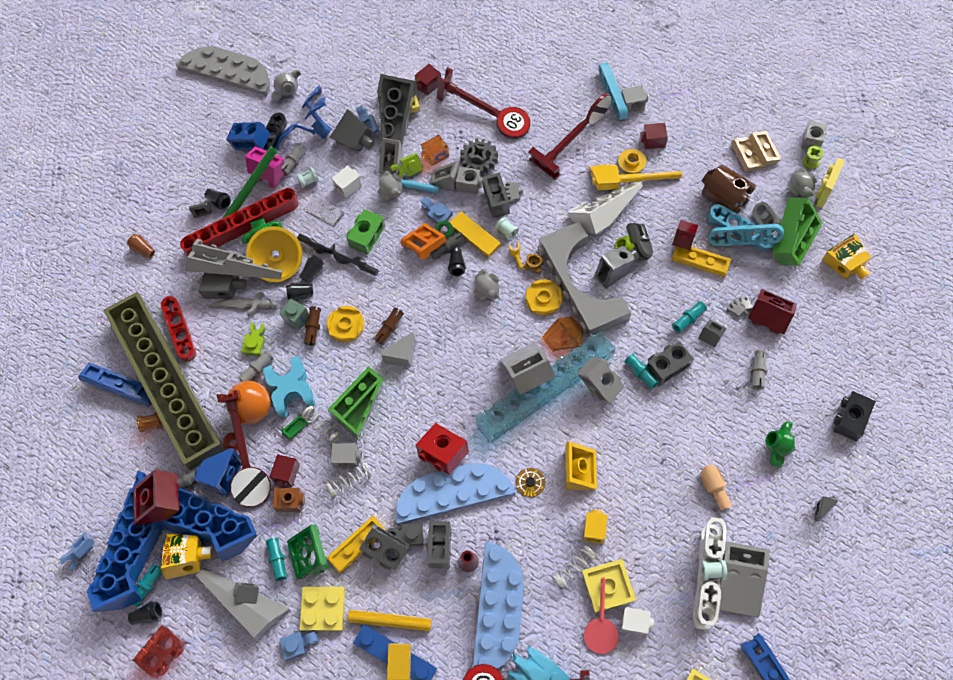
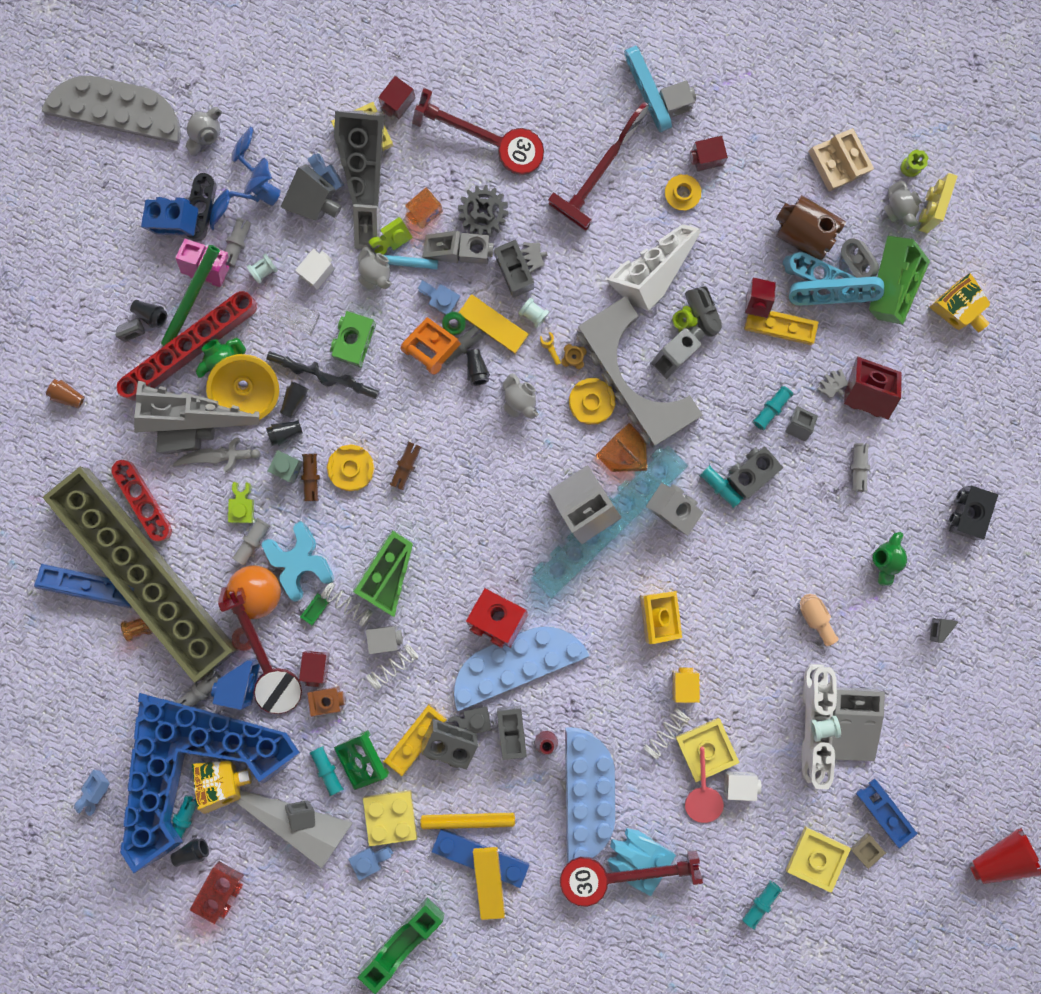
camera: 15 degrees left, 20 degrees up
dark red slope [133,469,180,525] -> none
light grey slope [380,332,416,367] -> none
pearl gold piece [515,468,545,497] -> none
yellow piece [589,164,682,191] -> none
light grey brick [801,120,827,149] -> none

